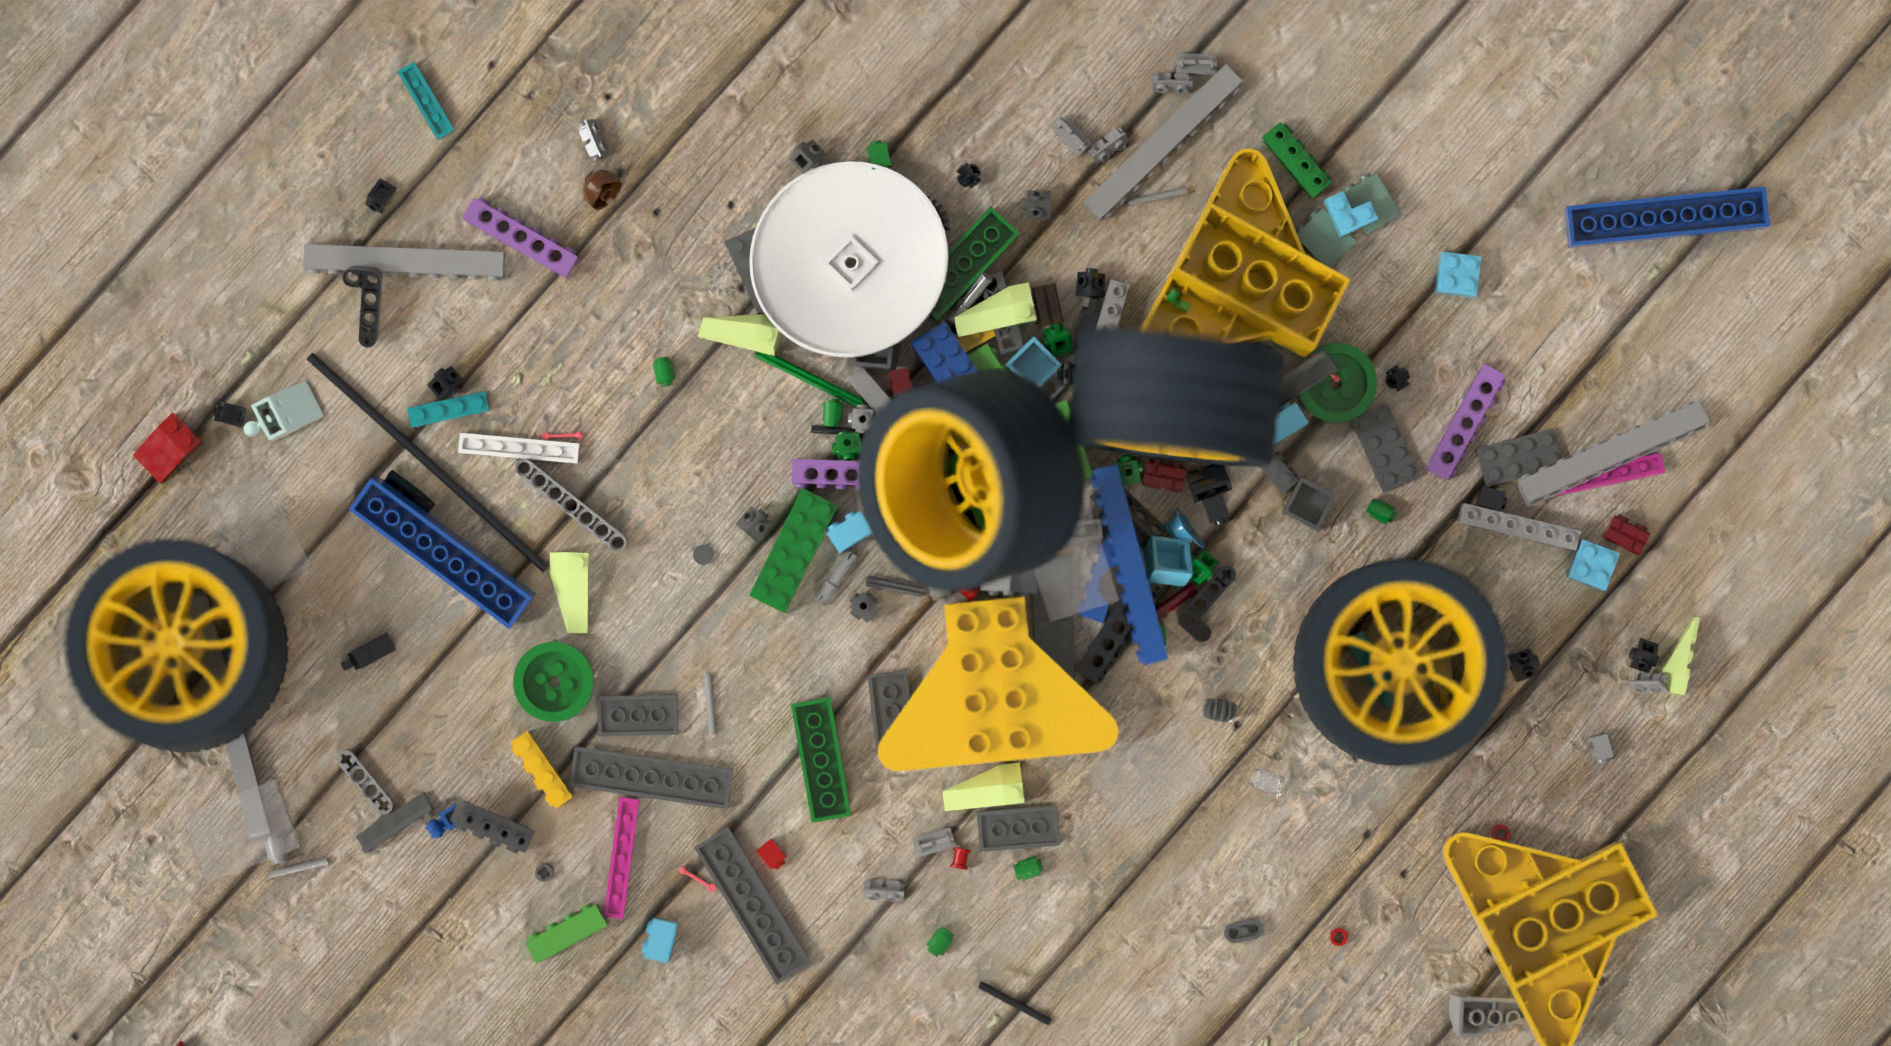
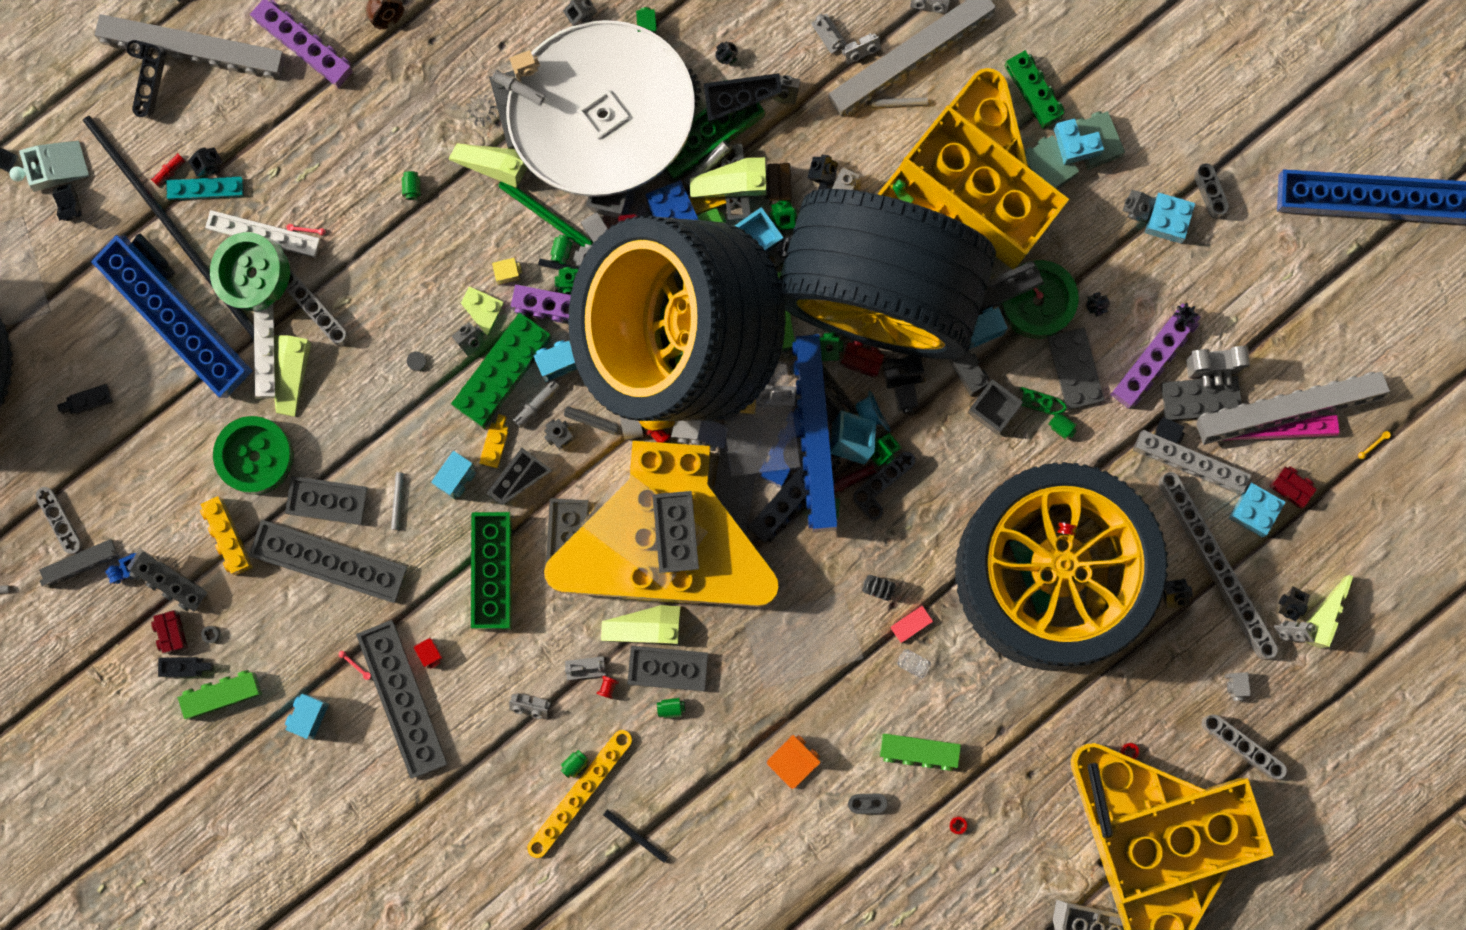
camera: 15 degrees right, 5 degrees down
dark pink plate [603,797,639,919] -> none
none -> black brick [52,183,82,221]
none -> red pin [151,153,186,188]
none -> dark red brick [151,610,188,654]
none -> black hinge [158,657,214,677]
none -> brick [210,232,290,311]
none -> white plate [254,303,275,399]
none -> medium azure piece [431,451,477,500]
none -> yellowish green wing [461,287,504,336]
none -> yellow hinge [479,414,509,469]
none -> dark grey wedge [486,448,553,505]
none -> light grey pin [492,70,546,106]
none -> light yellow brick [492,258,522,285]
none -> tan brick [509,50,540,82]
none -> yellow plate [527,730,632,858]
none -> clear piece [581,469,708,589]
none -> dark grey plate [652,491,699,573]
none -> black wedge [703,73,782,124]
none -> orange bracket [767,735,821,789]
none -> bright green brick [879,733,961,771]
none -> coral tile [890,606,933,643]
none -> green piece [1020,387,1067,415]
none -> red bush [1057,523,1077,536]
none -> black axle [1088,763,1113,838]
none -> dark grey brick [1122,190,1156,221]
none -> light grey beam [1158,472,1278,660]
none -> black gear [1173,303,1198,328]
none -> light grey piece [1186,346,1250,388]
none -> dark grey beam [1194,163,1229,219]
none -> light grey beam [1202,715,1287,779]
none -> yellow hinge [1358,431,1391,459]

